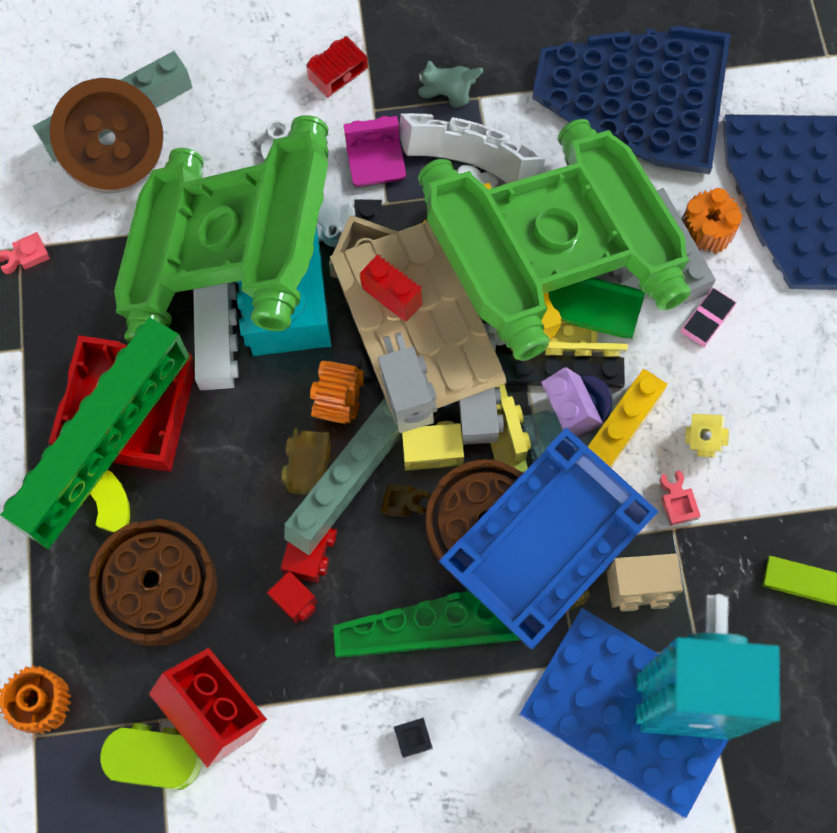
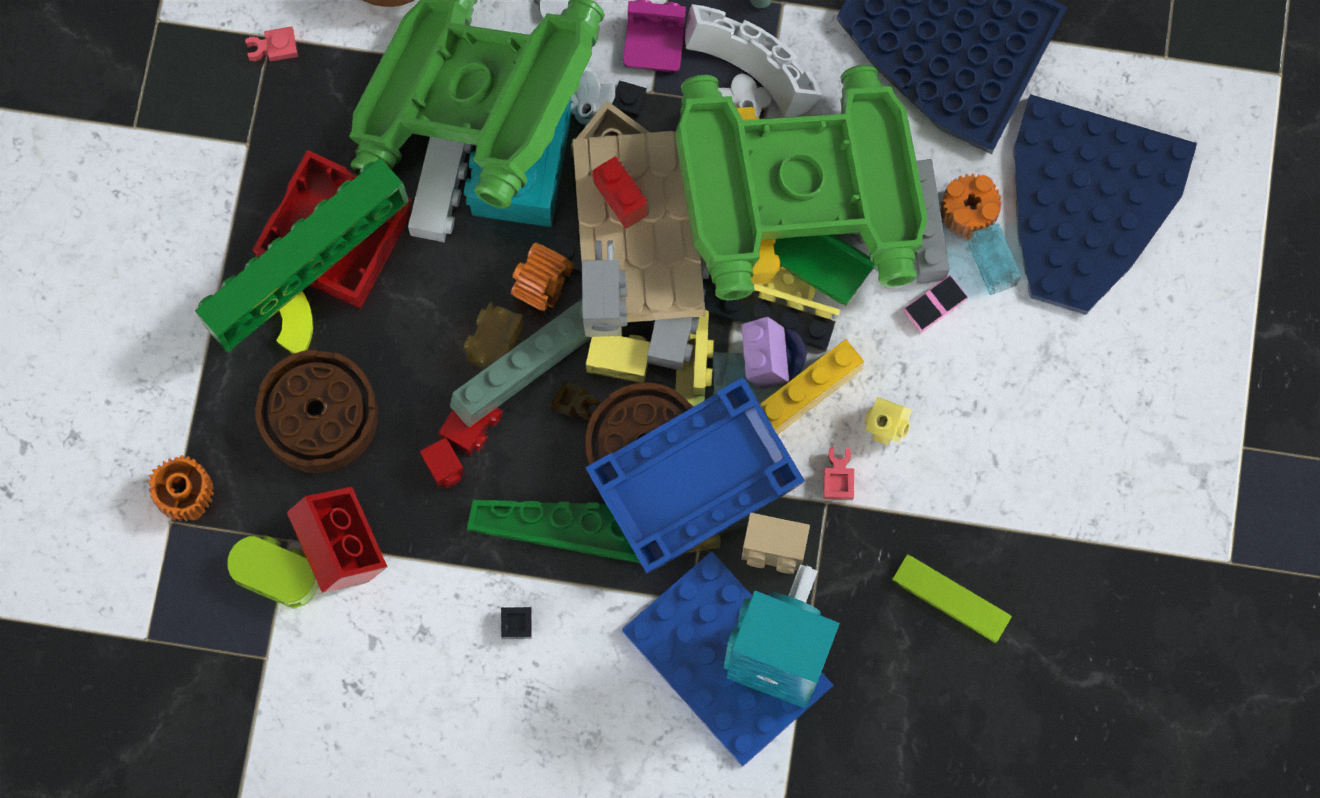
camera: 15 degrees right, 5 degrees up
none -> clear light blue hinge [968,223,1021,295]

